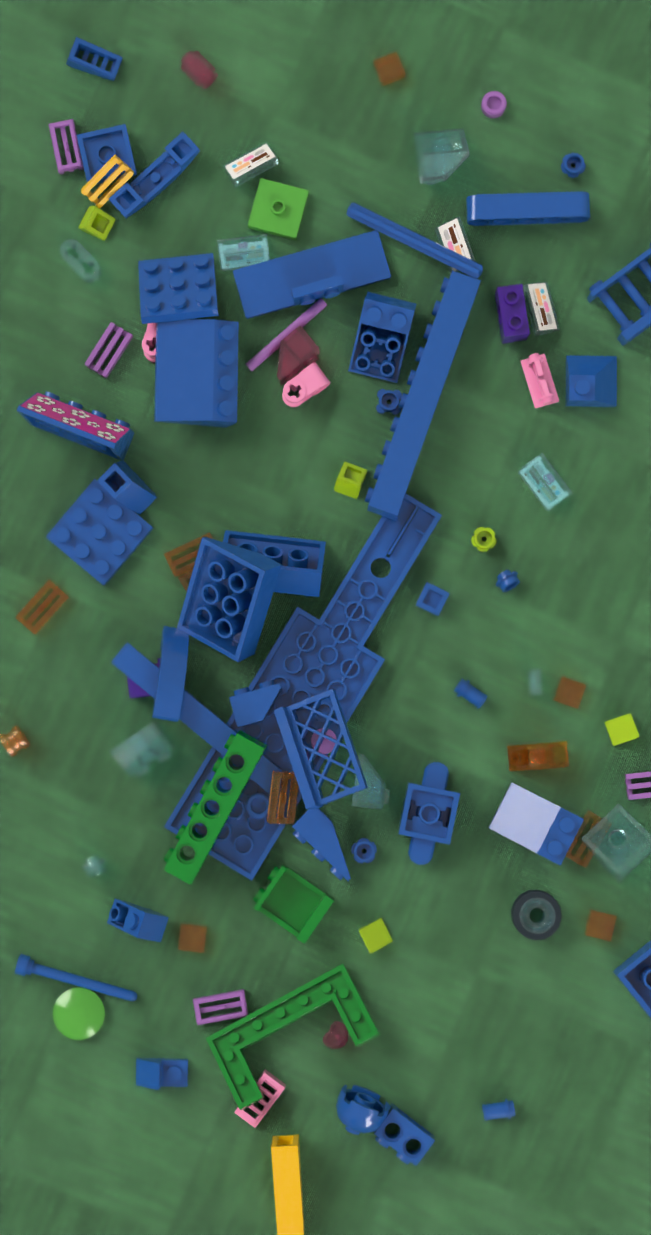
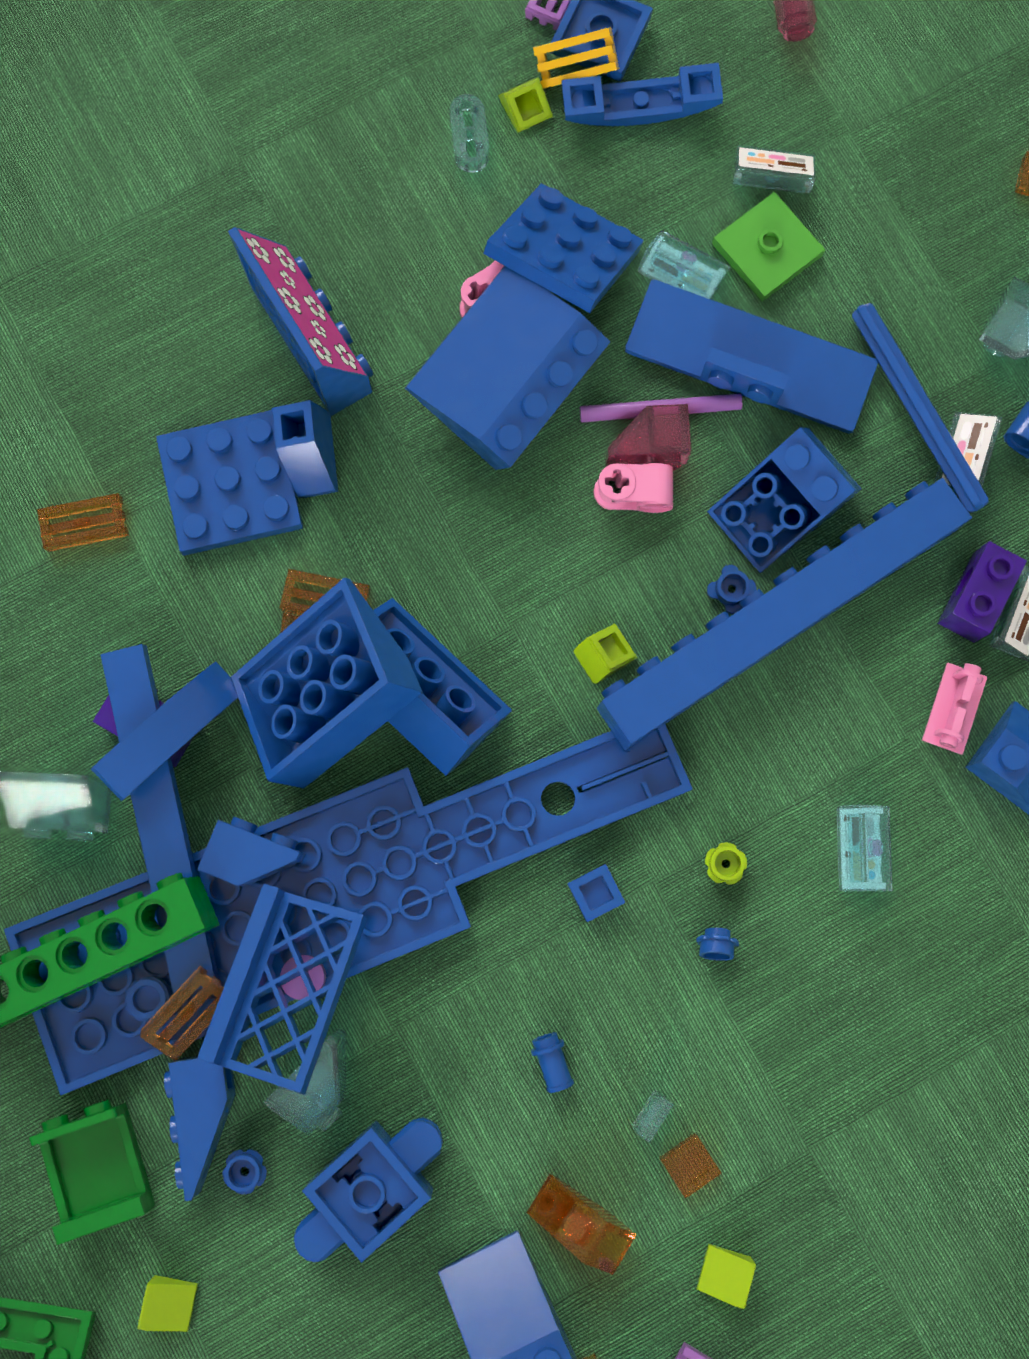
camera: 30 degrees right, 5 degrees down
medium lavender tile [84,322,133,379] -> none

